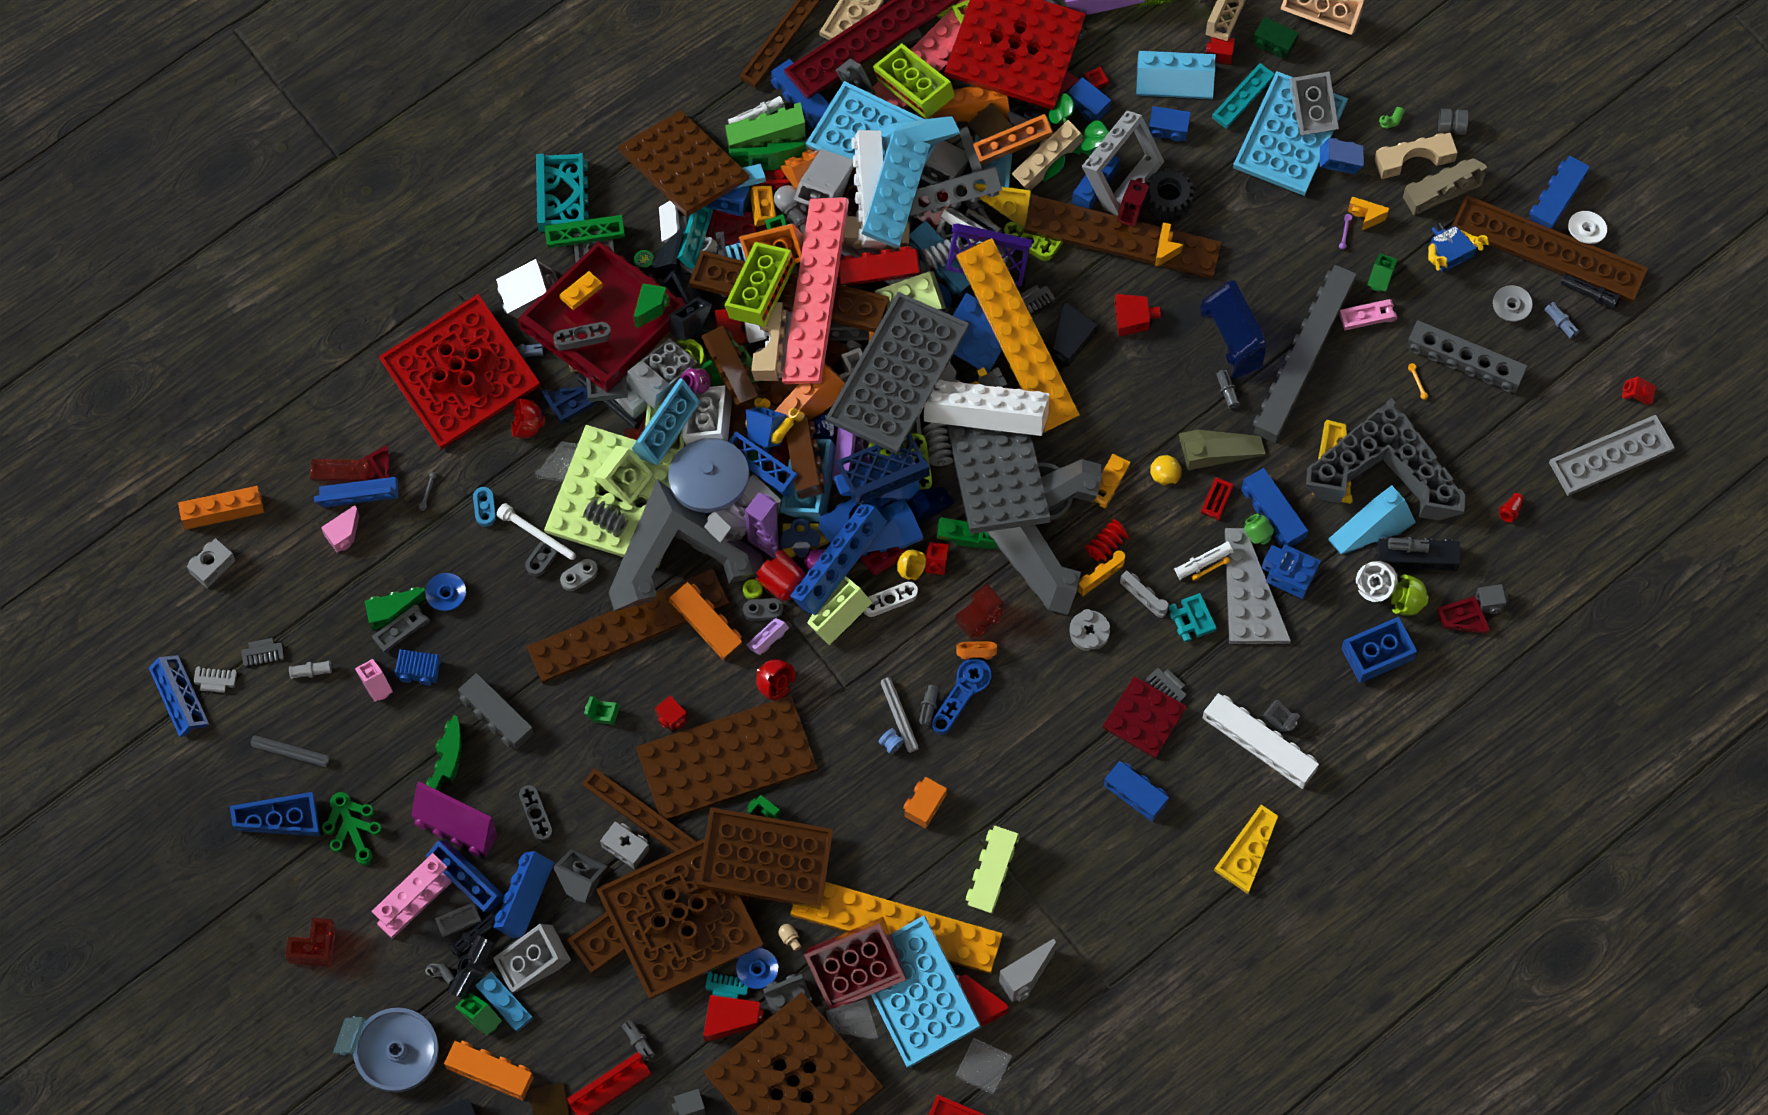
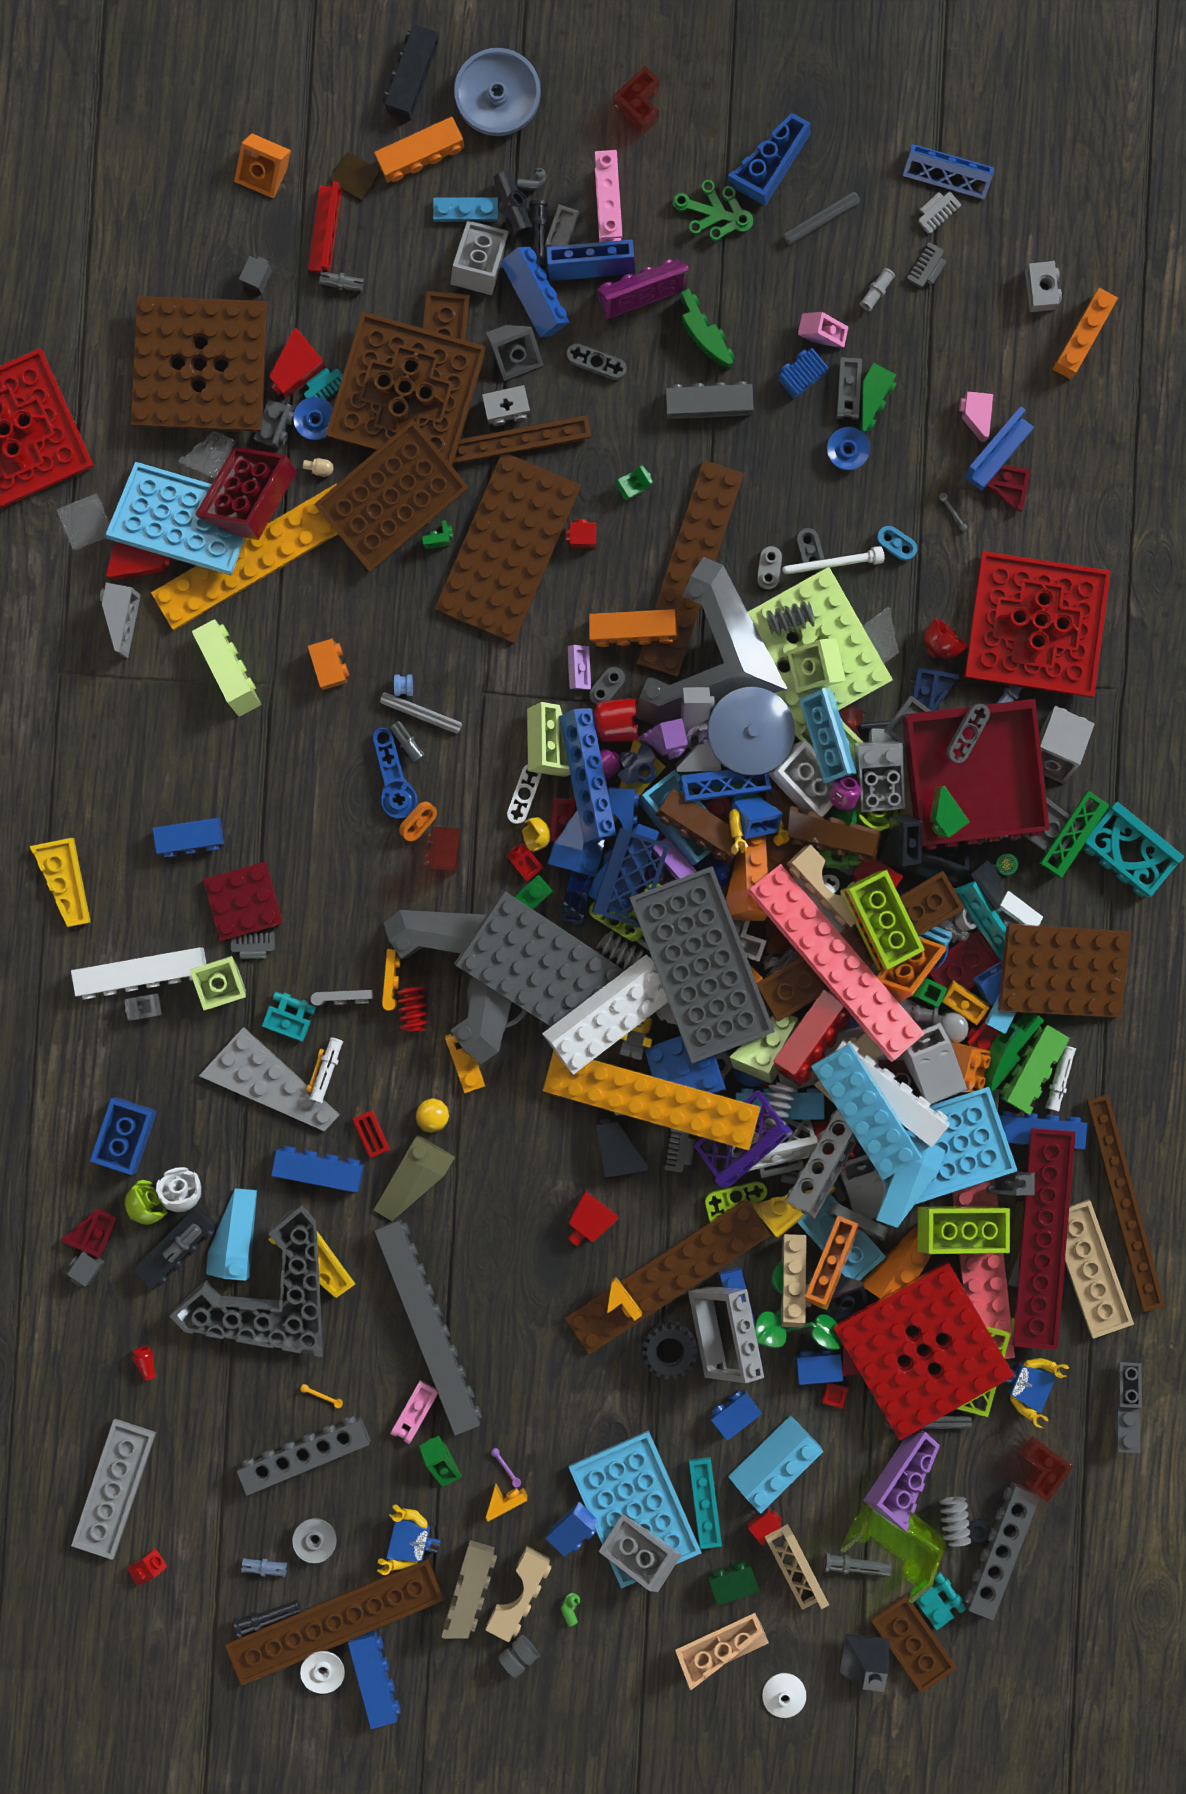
camera: 130 degrees right, 20 degrees up
clear red tile [310,459,370,481] -> none
clear light blue piece [333,1016,366,1056] -> none
green slope [455,992,502,1036] -> none
light orange plate [560,271,603,310] -> none
lime tile [743,579,763,600] -> none
red cylinder [756,660,795,701] -> none
dark brown piece [968,103,1013,140] -> none
light grey plate [1070,609,1110,651] -> none
dark red torso [1116,178,1149,227] -> none
clear blue windscreen [1200,280,1267,379] -> none
dark grey axle [1216,370,1240,409] -> none
bright green head [1244,514,1274,544] -> none
blue piece [1261,544,1321,599] -> none
none -> yellowish green slope [190,956,246,1010]

